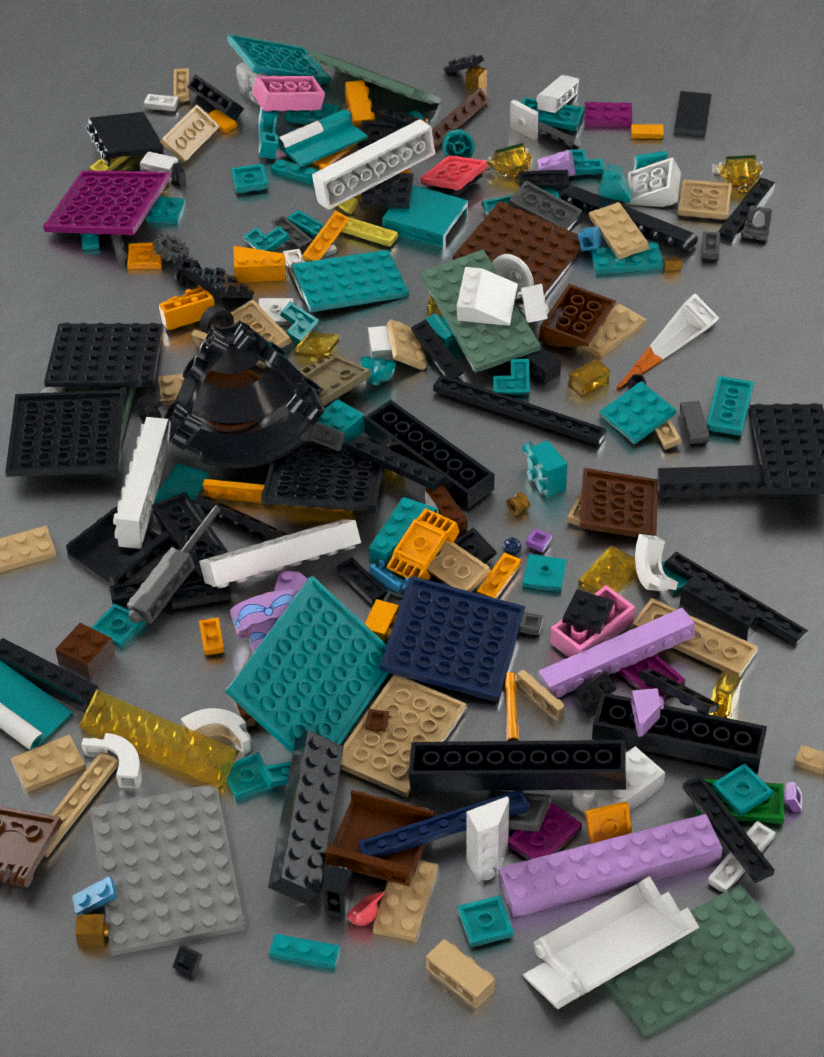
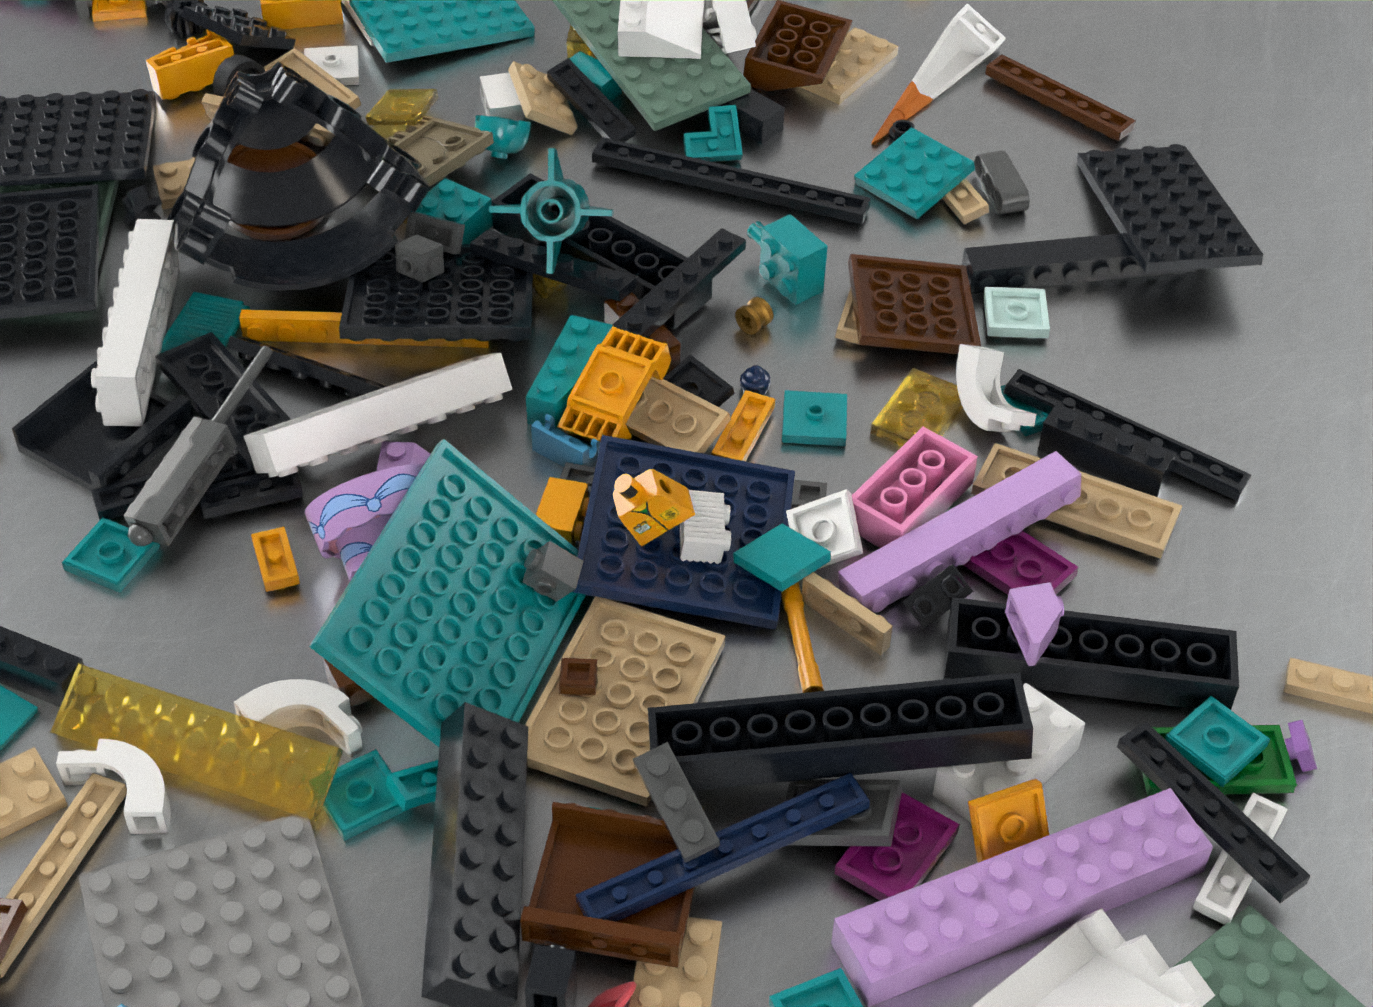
camera: 10 degrees left, 0 degrees up
reddish brown brick [55,623,115,680] -> none
teal plate [280,301,319,345] -> none
black plate [337,557,388,605] -> none
white slope [467,797,509,882] -> none
medium lavender plate [526,528,552,553] -> none
black plate [562,589,615,634] -> none
clear yellow brick [568,359,610,398] -> none
black plate [639,668,720,714] -> none
teal plate [706,376,754,436] -> none
clear yellow brick [710,671,742,718] -> none
none -> dark grey brick [395,234,444,282]
none -> teal brick [489,148,614,274]
none -> dark grey brick [523,541,584,602]
none -> black plate [612,228,746,338]
none -> light orange torso [613,469,695,546]
none -> dark grey plate [633,742,720,863]
none -> white brick [680,490,731,564]
none -> teal tile [733,523,831,592]
none -> white plate [786,489,863,569]
none -> light aqua plate [984,287,1050,338]
none -> reddish brown plate [985,54,1136,141]

